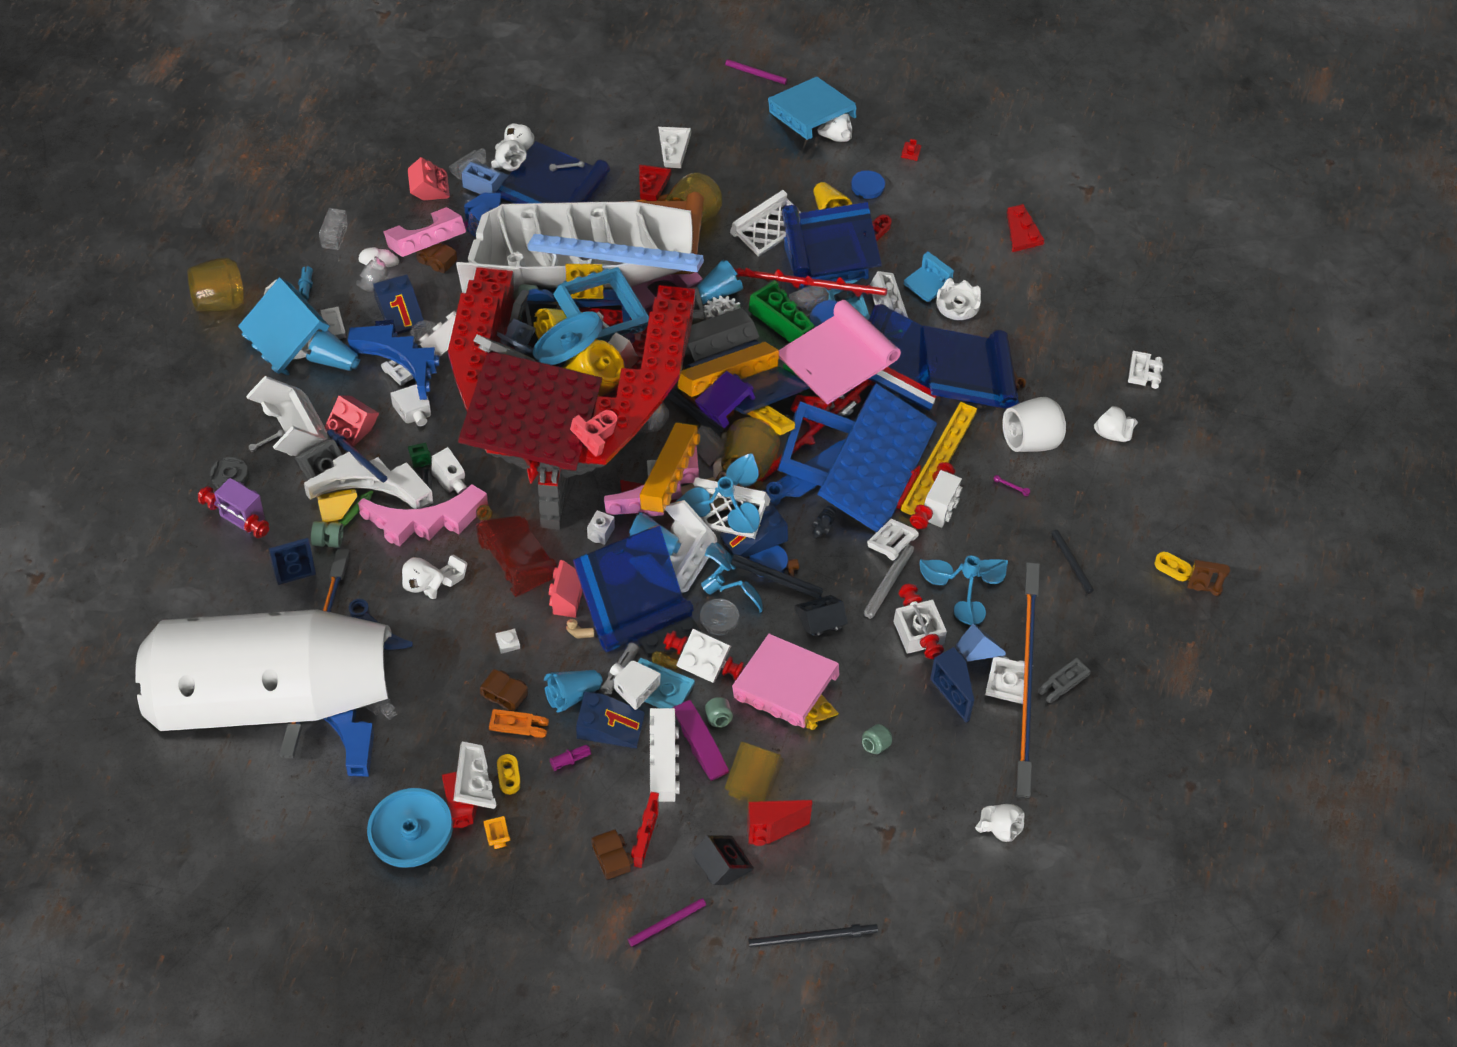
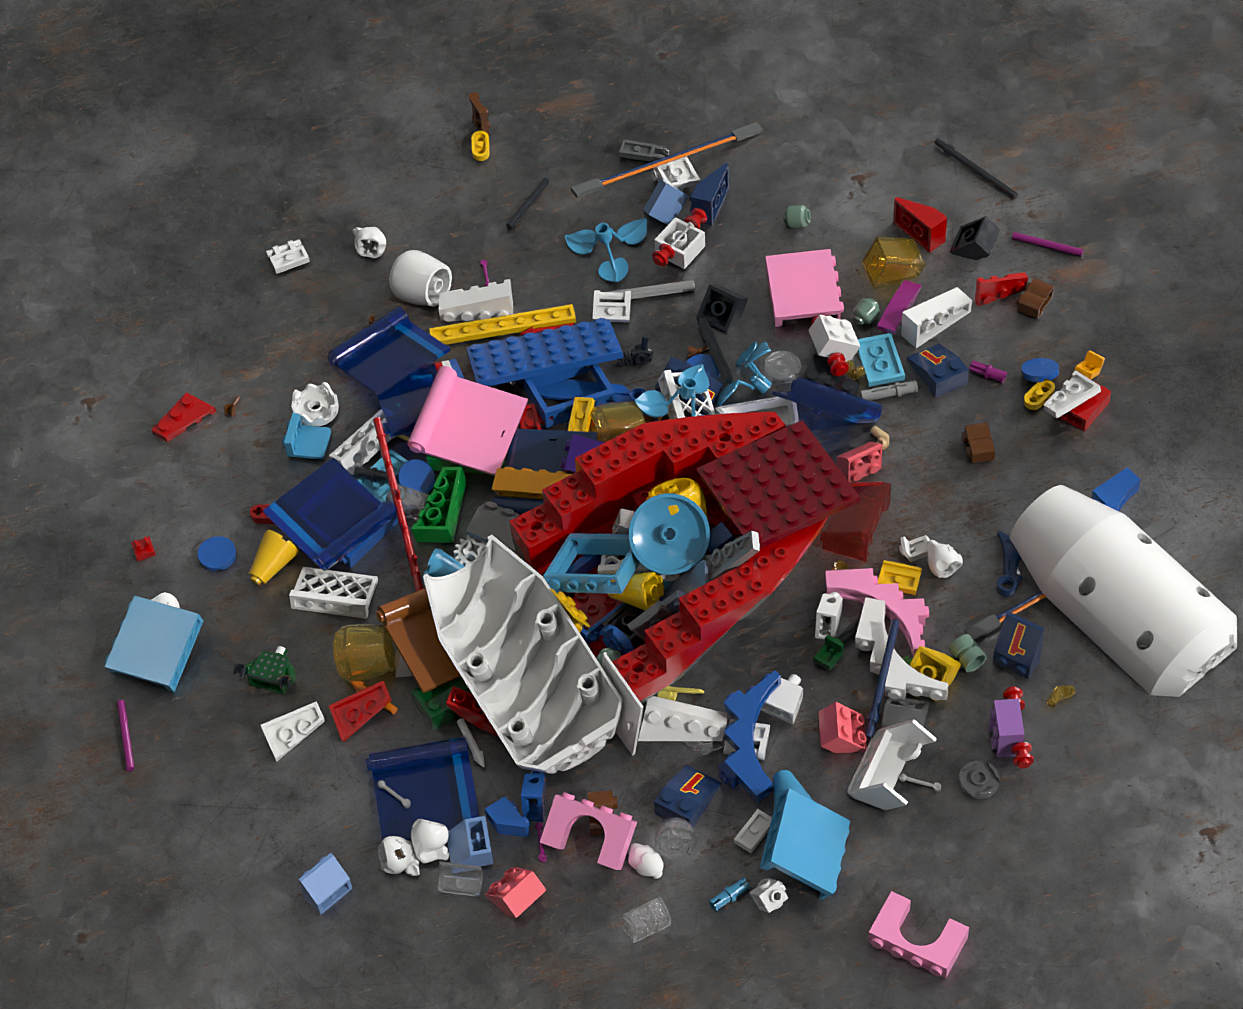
camera: 120 degrees left, 0 degrees up
clear yellow piece [187,258,244,312] -> none
dark azure dish [367,788,453,868] -> none
orange hinge [489,709,549,738] -> none
white plate [495,629,520,654] -> none
light blue plate [527,234,704,272] -> none
dark azure cone [544,670,603,712] -> none
coral tile [570,410,617,457] -> none
white torso [610,661,661,710] -> none
white brick [910,462,963,529] -> none
white piece [975,804,1025,842] -> none
none -> reddish brown hand [224,396,240,417]
none -> dark green torso [233,646,296,695]
none -> medium blue slope [299,853,353,915]
none -> white wedge [439,279,513,322]
none -> bright pink arch [868,891,969,978]
none -> yellow plate [878,560,922,595]
none -> blue tile [1021,358,1059,382]
none -> clear yellow arm [1047,685,1076,707]

